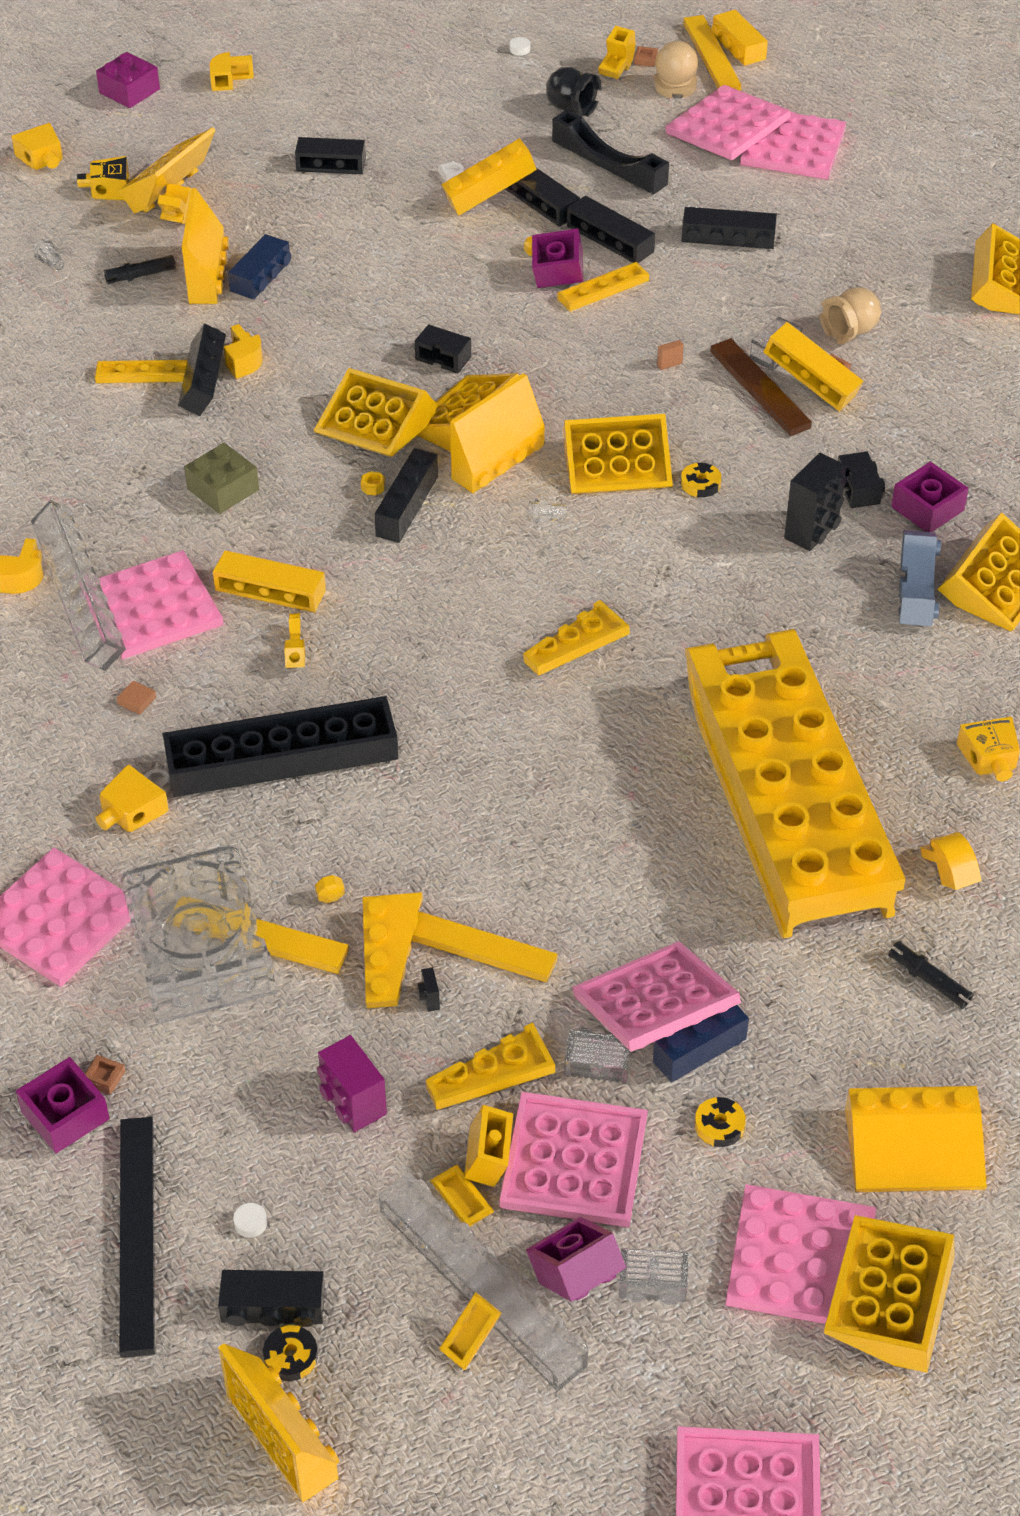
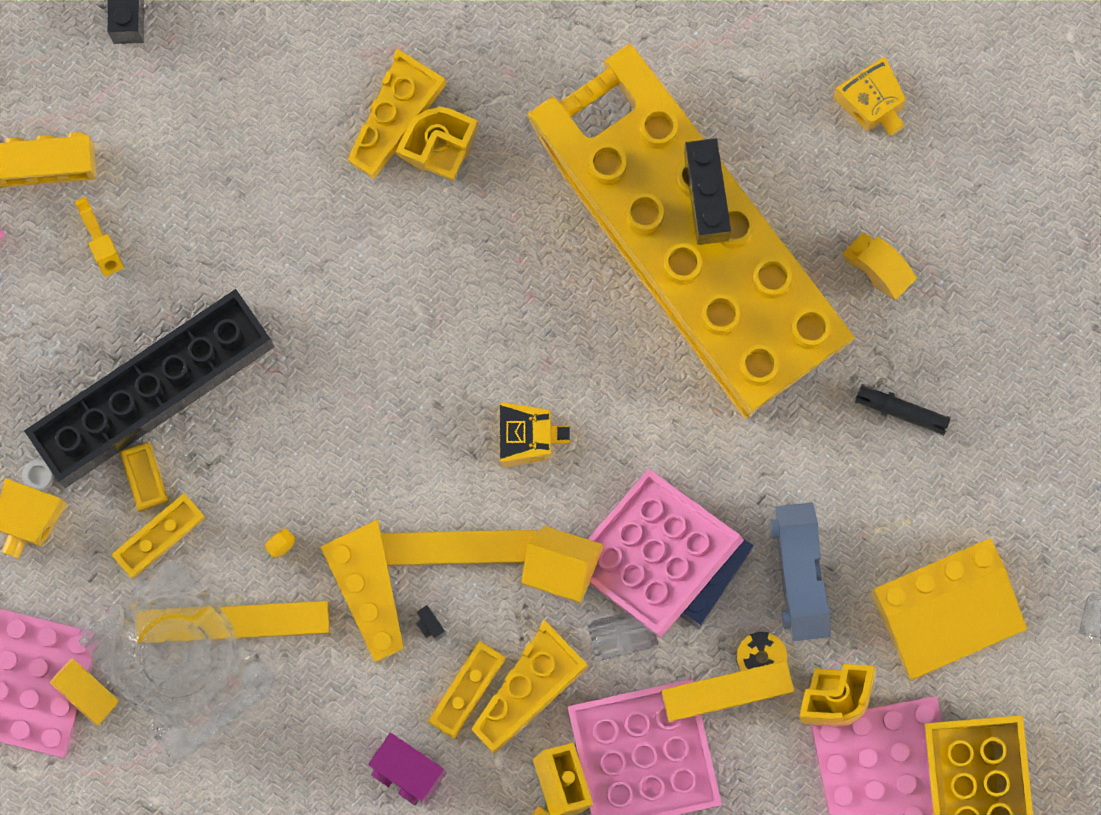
camera: 20 degrees left, 30 degrees up
none -> yellow tile [49,658,119,726]
none -> yellow plate [111,493,206,580]
none -> yellow tile [119,442,169,512]
none -> yellow brick [396,106,478,182]
none -> yellow tile [427,641,506,740]
none -> torso [500,402,570,467]
none -> yellow slope [521,526,604,604]
none -> yellow tile [661,661,794,722]
none -> black brick [684,138,731,245]
none -> sand blue brick [770,502,831,642]
none -> yellow brick [799,664,876,727]

